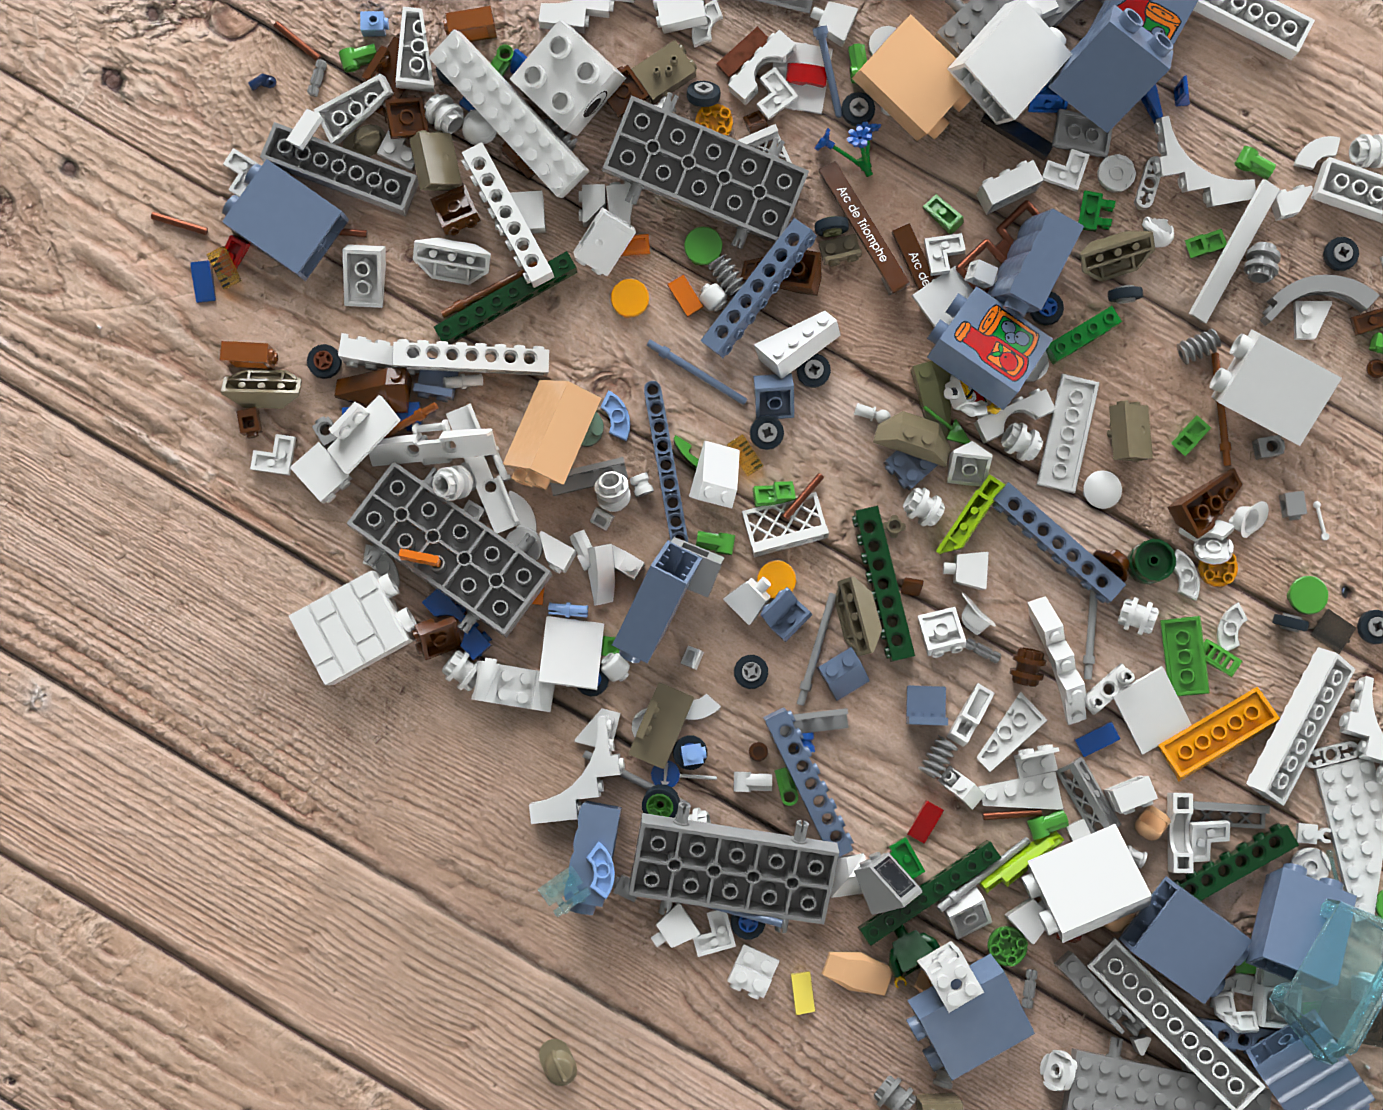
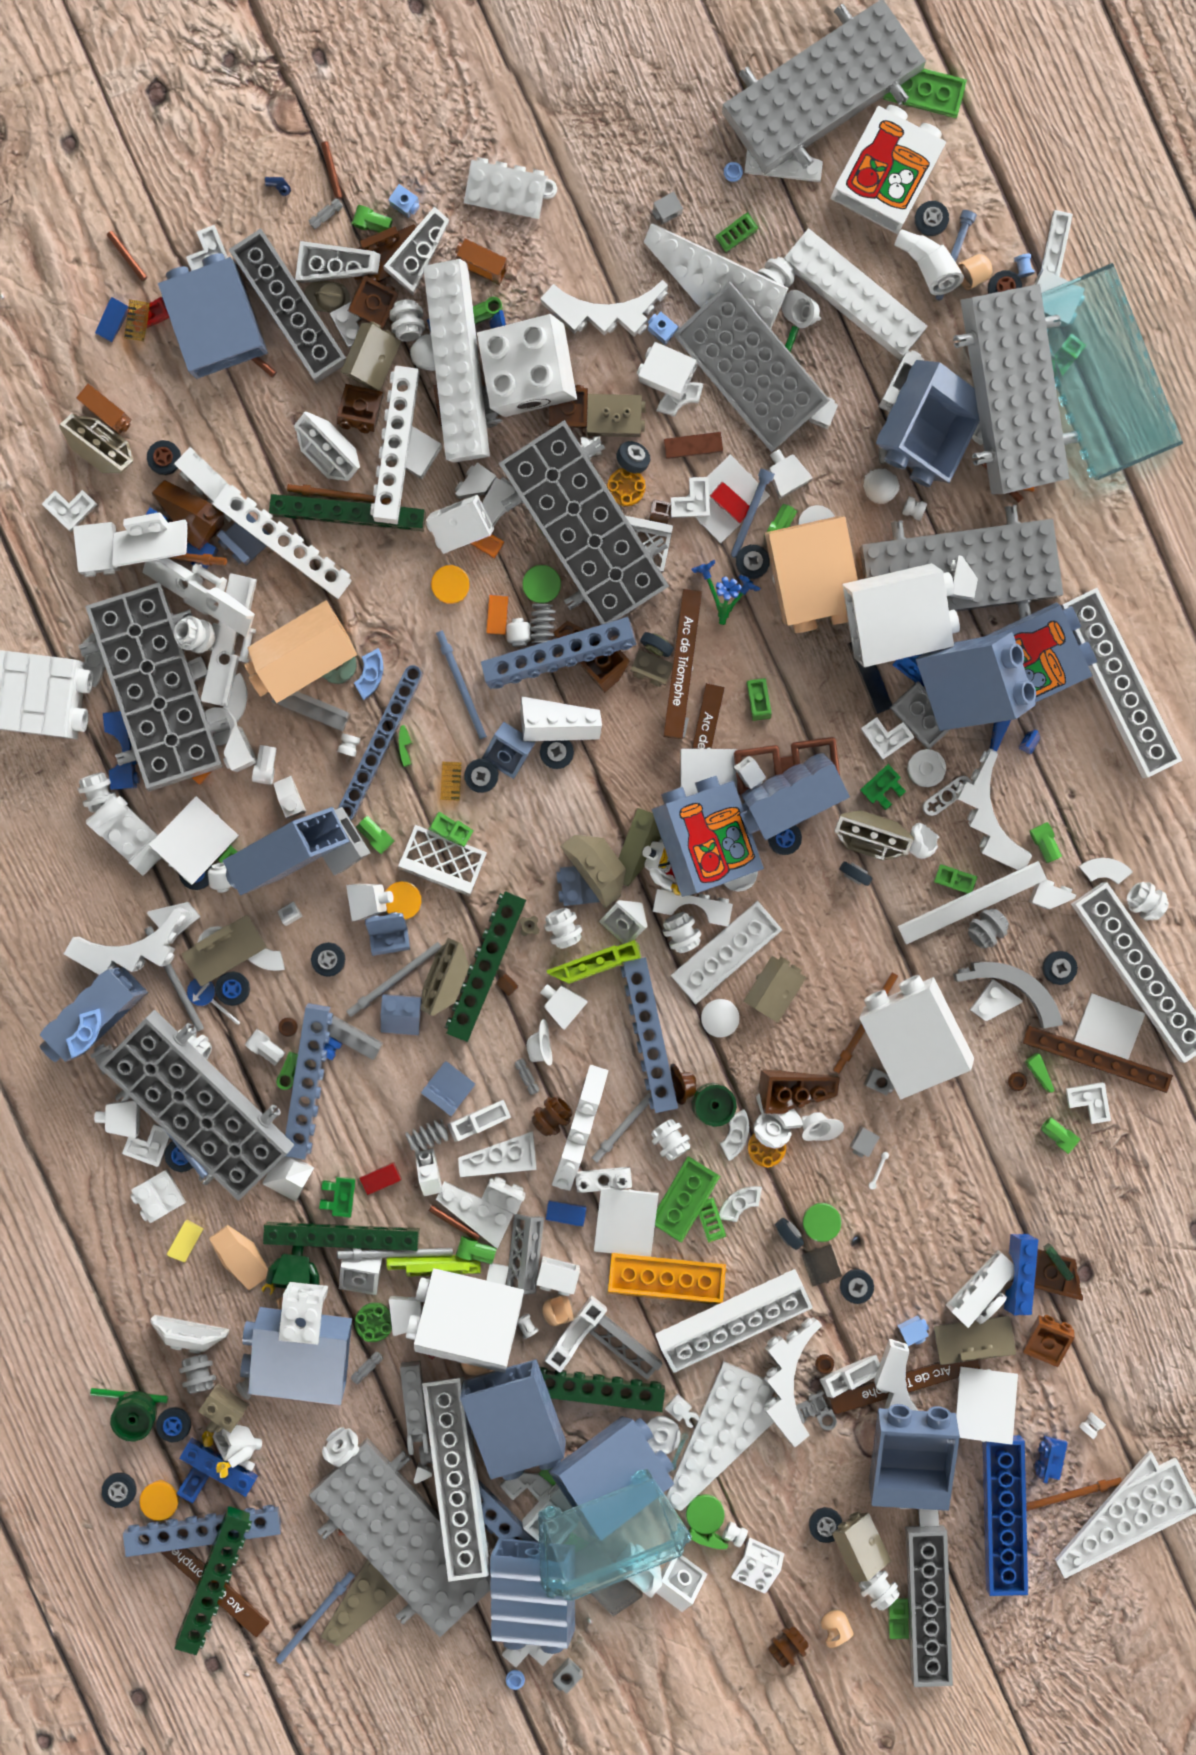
camera: 45 degrees right, 5 degrees up
reddish brown brick [236,407,263,438] -> none
white slope [286,109,323,151] -> none
light grey brick [312,417,338,449] -> none
white slope [342,245,386,308] -> none
orange tile [398,548,441,567] -> none
reddish brown plate [412,616,461,661] -> none
white pin [443,374,483,389] -> none
clear light blue plate [538,865,591,917] -> none
light blue pin [548,602,588,618] -> none
white slope [587,544,615,606] -> none
white slope [590,507,615,531] -> none
white piece [595,471,631,512] -> none
wheel [642,784,680,818] -> none
light blue brick [681,743,707,766] -> none
white slope [689,441,740,508] -> none
white arch [728,30,797,106] -> none
copper bar [782,473,824,521] -> none
white pin [854,403,891,424] -> none
light grey slope [854,852,922,915] -> none
white plate [918,607,966,658] -> none
bright green piece [923,406,971,444] -> none
white plate [924,233,966,276] -> none
white brick [976,160,1044,215] -> none
green brick [1046,306,1122,365] -> none
bright green slope [1171,415,1211,456] -> none
light grey piece [1177,329,1221,365] -> none
white plate [1189,820,1230,862] -> none
white tile [1212,992,1259,1033] -> none
white beam [1305,741,1359,768] -> none
none -> white wedge [150,1315,230,1354]

